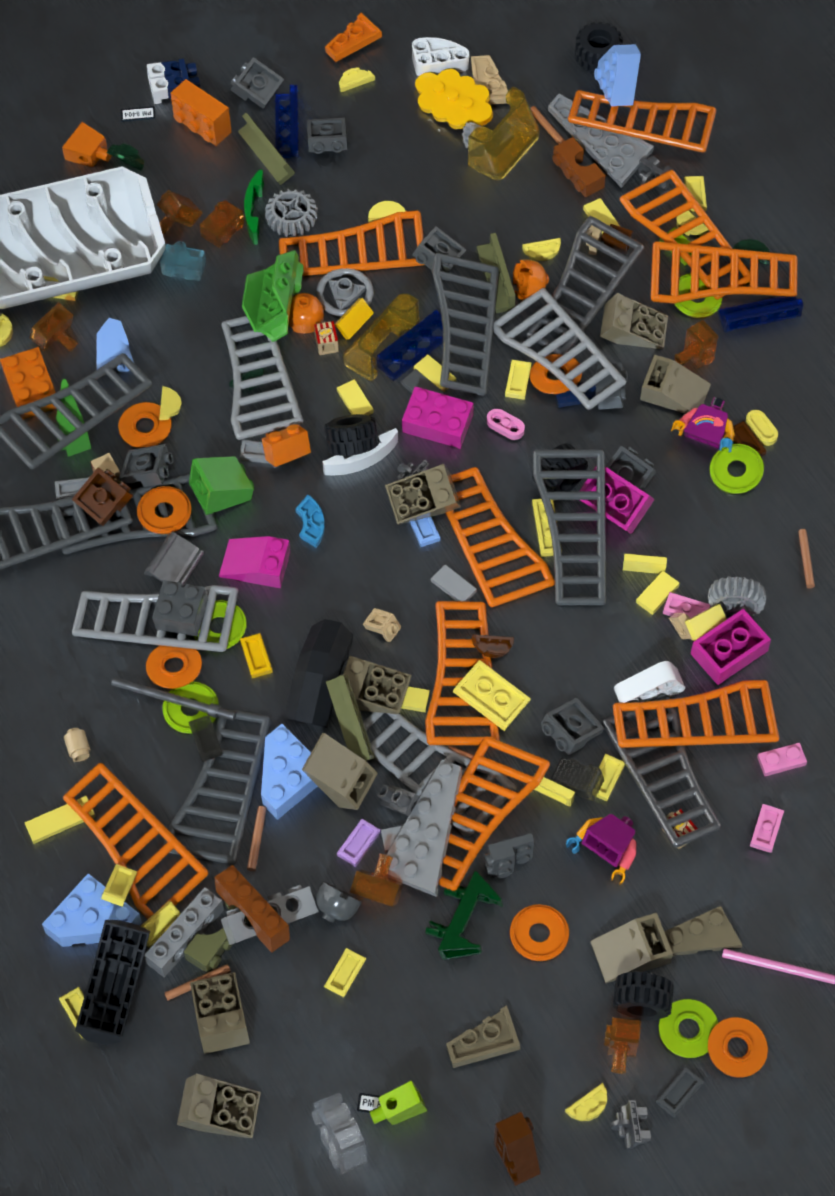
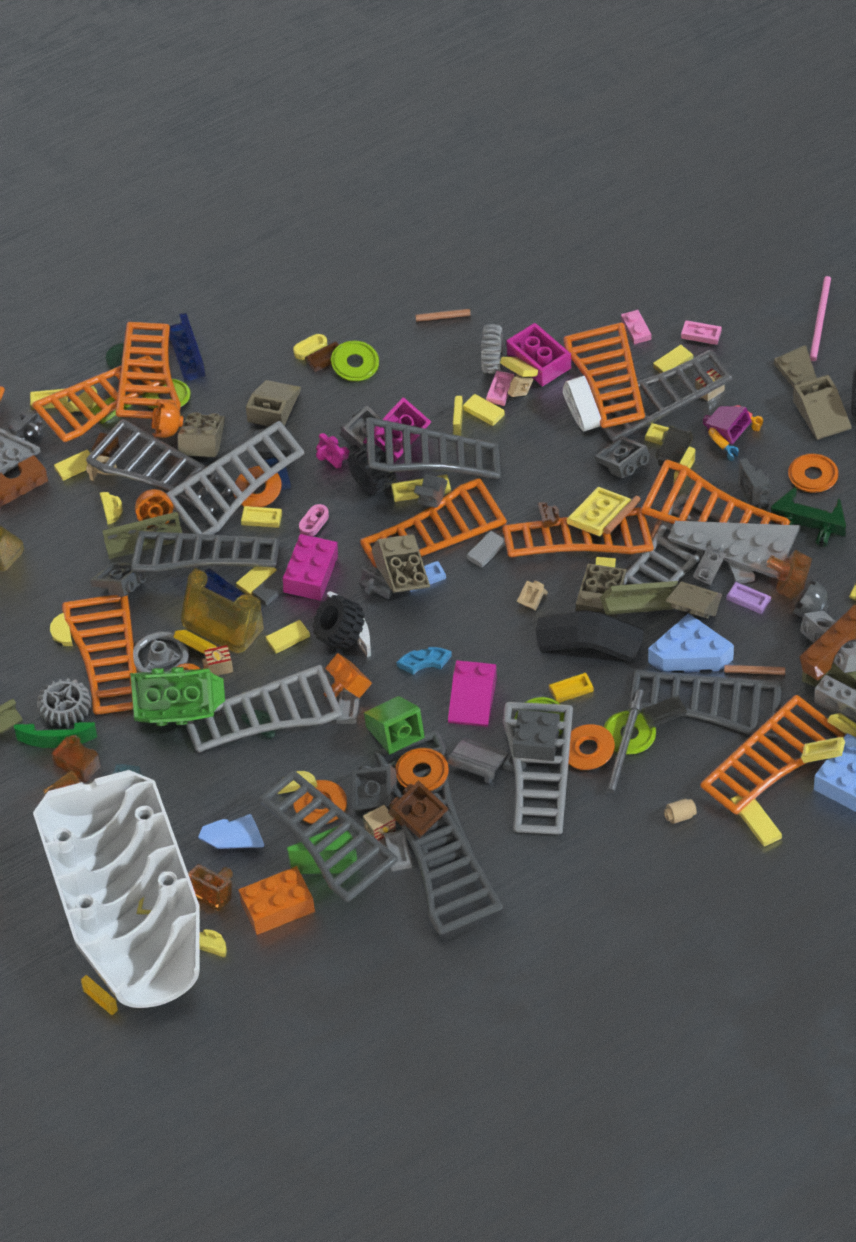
camera: 90 degrees left, 10 degrees down
torso [671,397,735,453] -> none
clear orange brick [674,320,718,368] -> none
none -> orange cylinder [151,400,183,438]
none -> dark pink hips [316,433,350,468]
none -> dark grey brick [414,474,448,508]
none -> nougat bar [603,495,641,534]
none -> light yellow tile [653,345,693,373]

